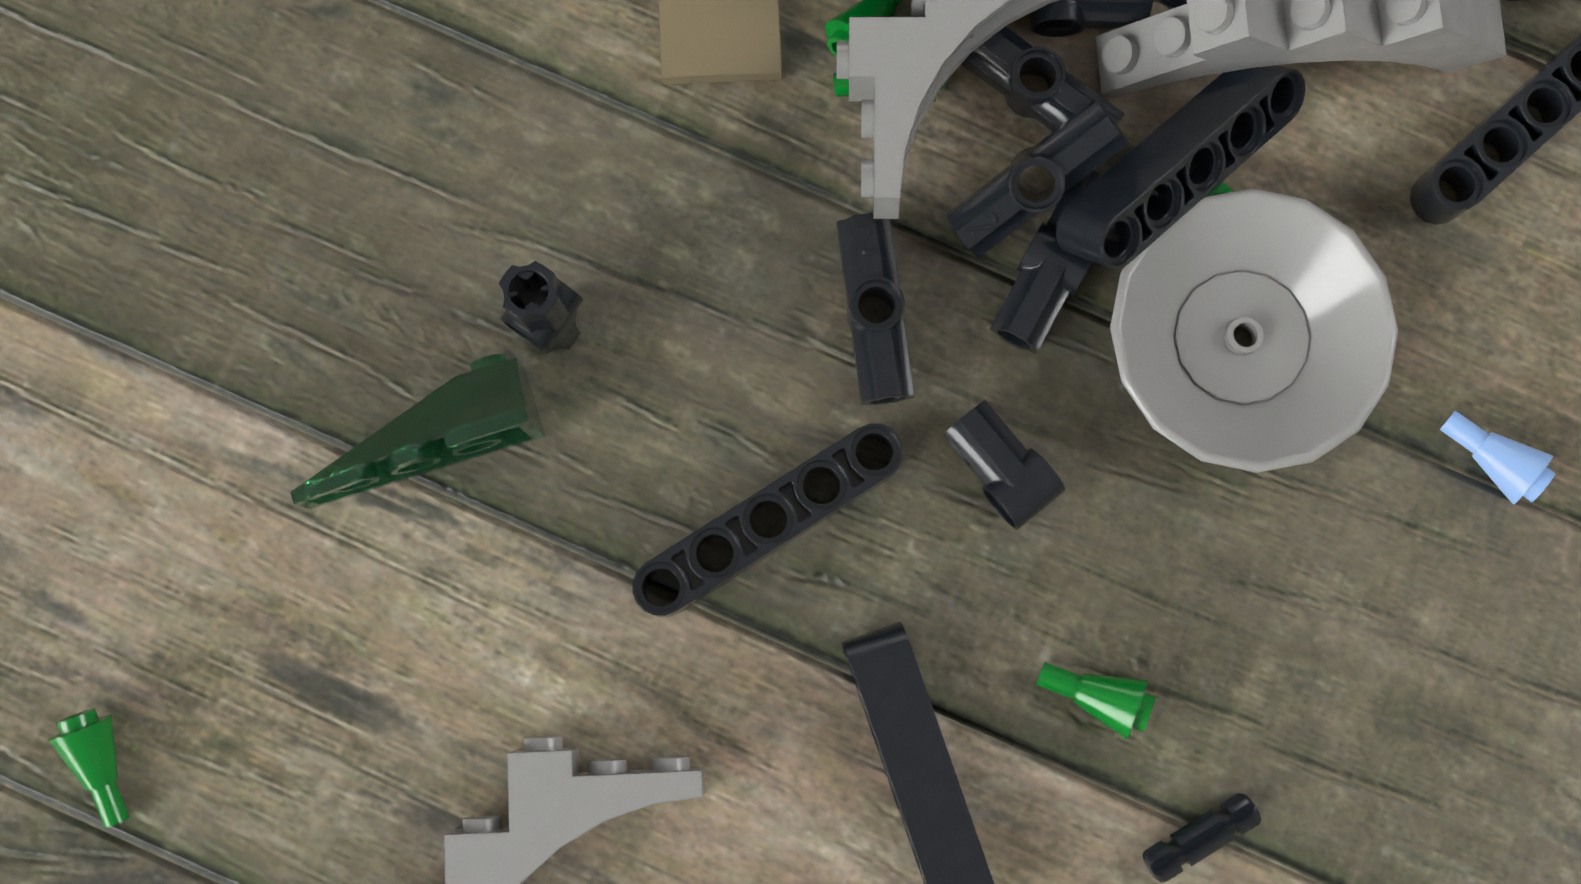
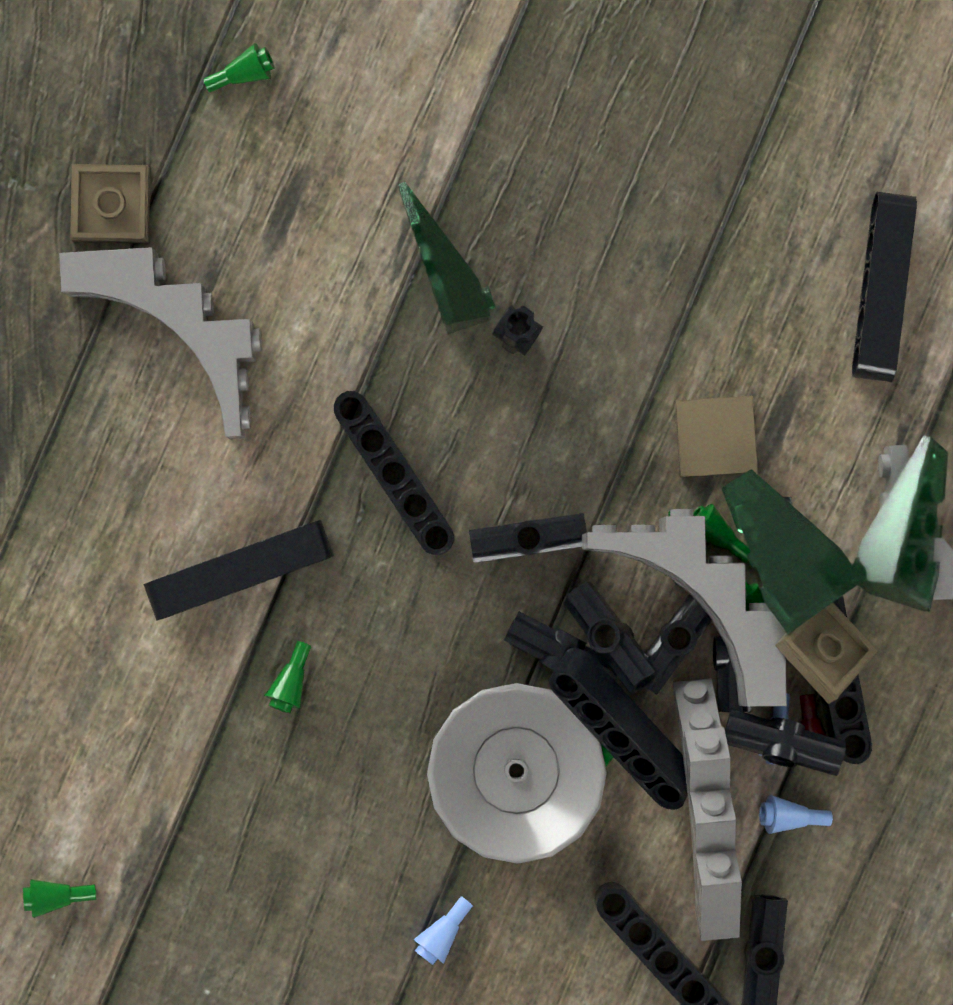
camera: 90 degrees right, 5 degrees up
black piece [943,400,1065,530] -> none
black axle [1142,793,1262,882] -> none

